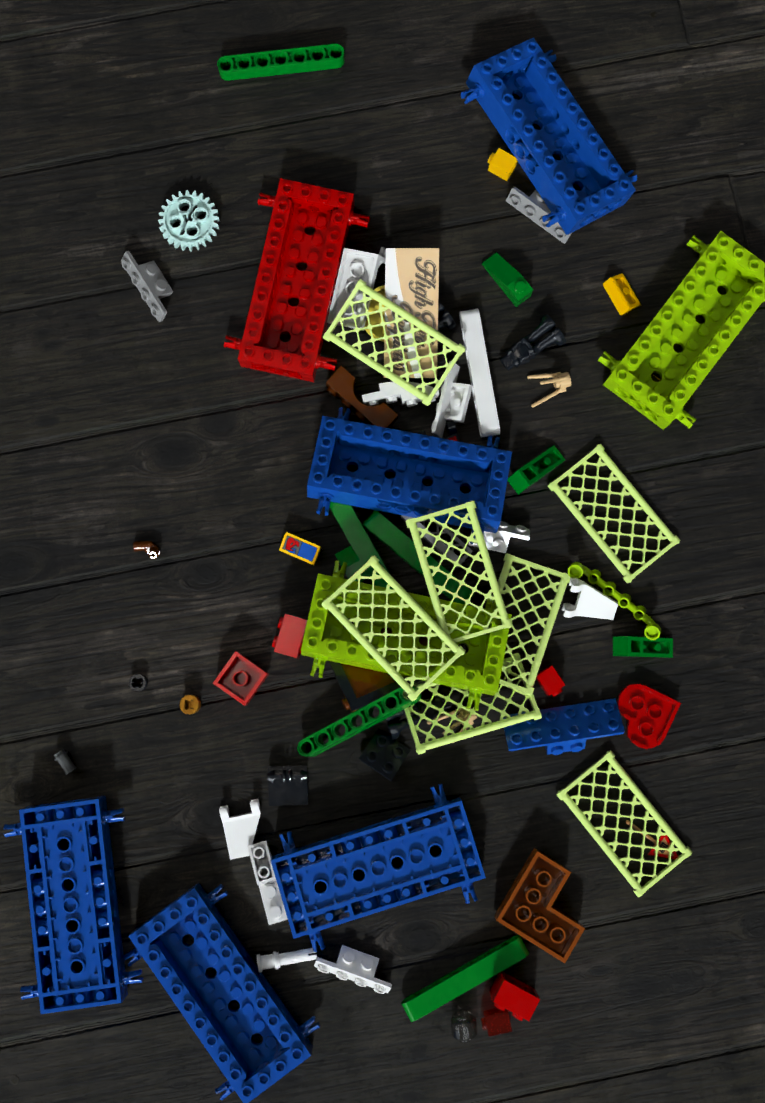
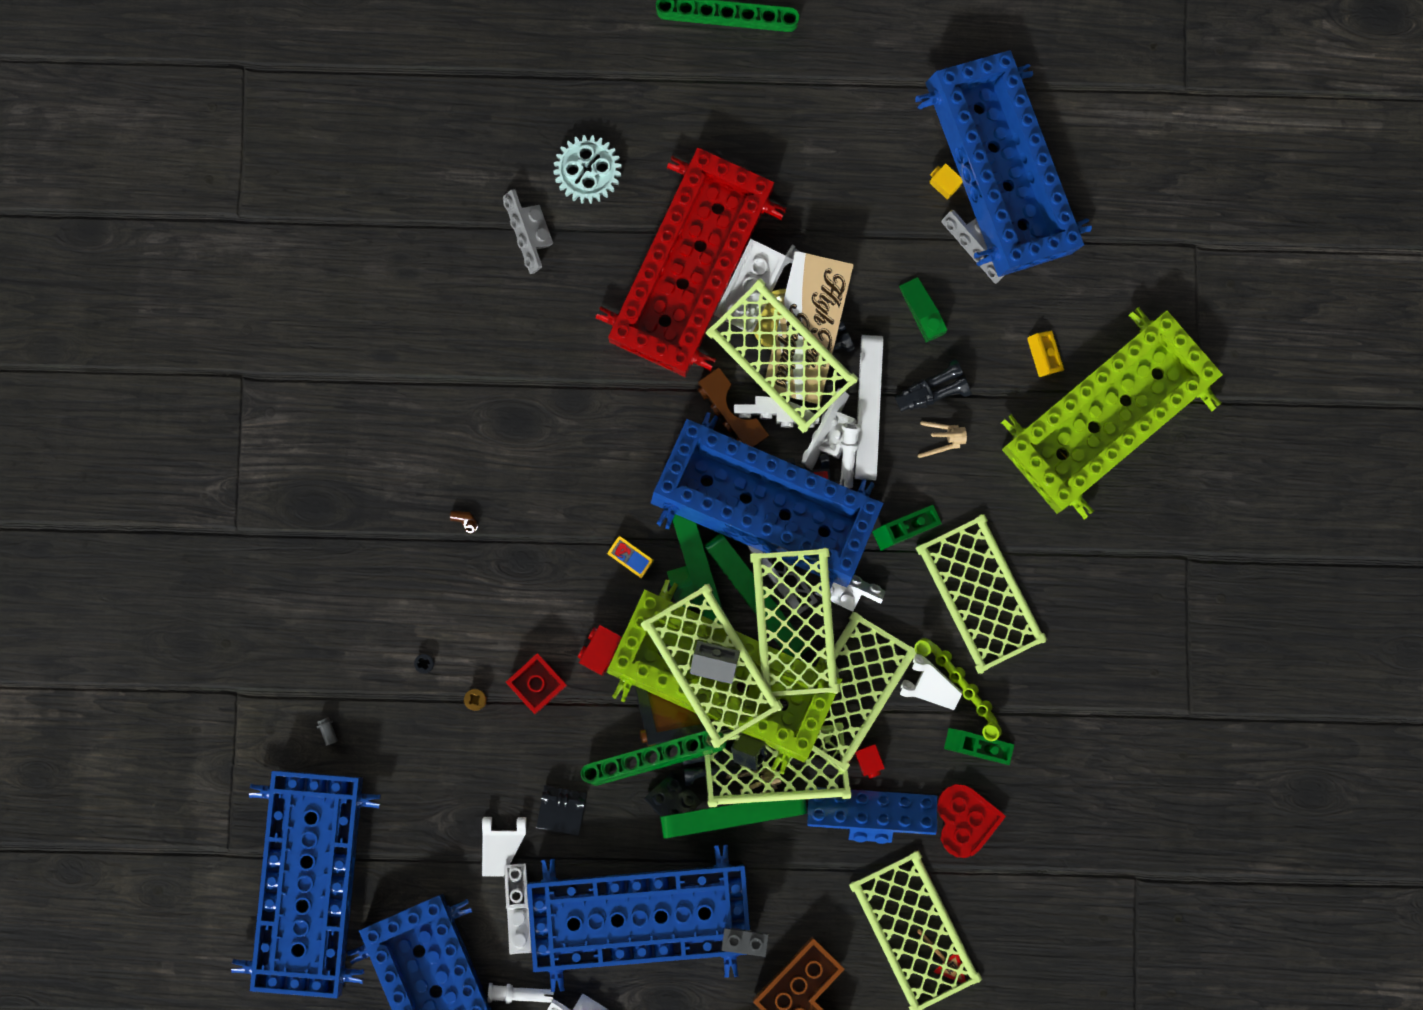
camera: 10 degrees right, 0 degrees up
none -> green beam [660,799,808,838]
none -> panel [690,641,740,684]
none -> dark grey brick [721,927,768,957]
none -> brick [731,733,767,771]
none -> white pin [840,423,861,489]

